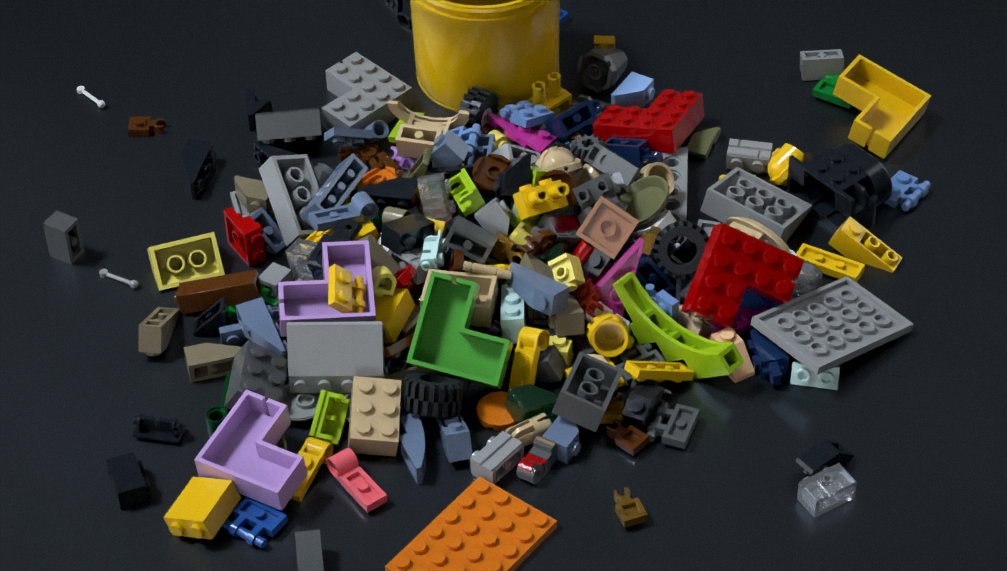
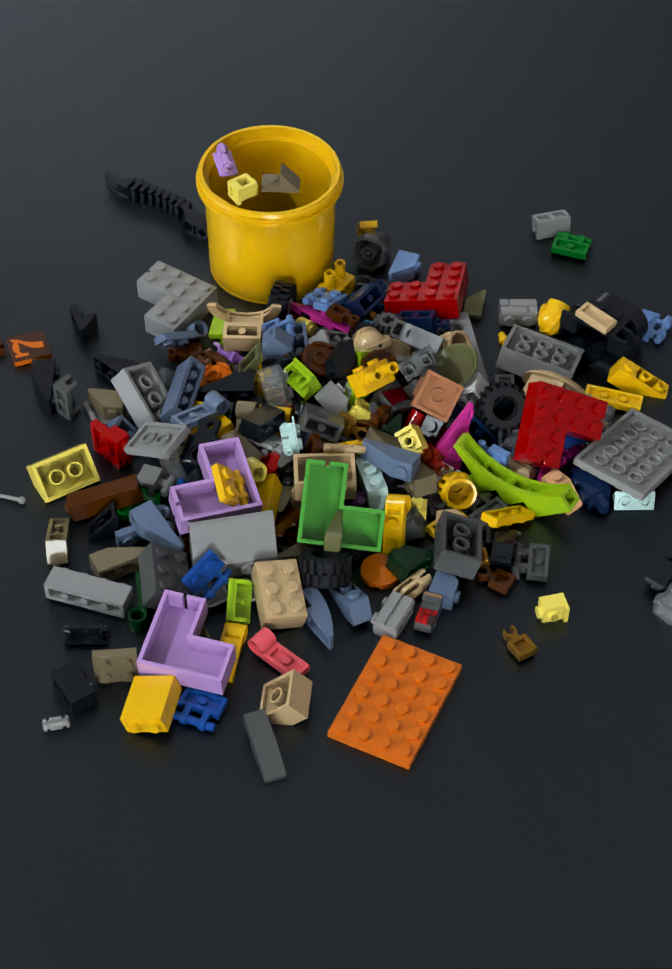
camera: 15 degrees left, 5 degrees up
dark grey brick [255,108,322,144] -> none
pearl gold plate [642,225,661,256] -> none
yellow piece [833,54,931,159] -> none
none -> reddish brown tile [6,329,52,367]
none -> light grey piece [42,715,70,732]
none -> light grey brick [44,566,134,618]
none -> dark grey hinge [53,374,81,421]
none -> dark tan plate [92,647,140,684]
none -> light grey plate [123,421,191,459]
none -> blue plate [180,549,234,602]
none -> tan slope [259,669,313,726]
none -> olive slope [323,510,343,552]
none -> reddish brown plate [325,303,360,328]
none -> light yellow brick [535,592,570,623]
none -> tan tile [575,301,617,335]

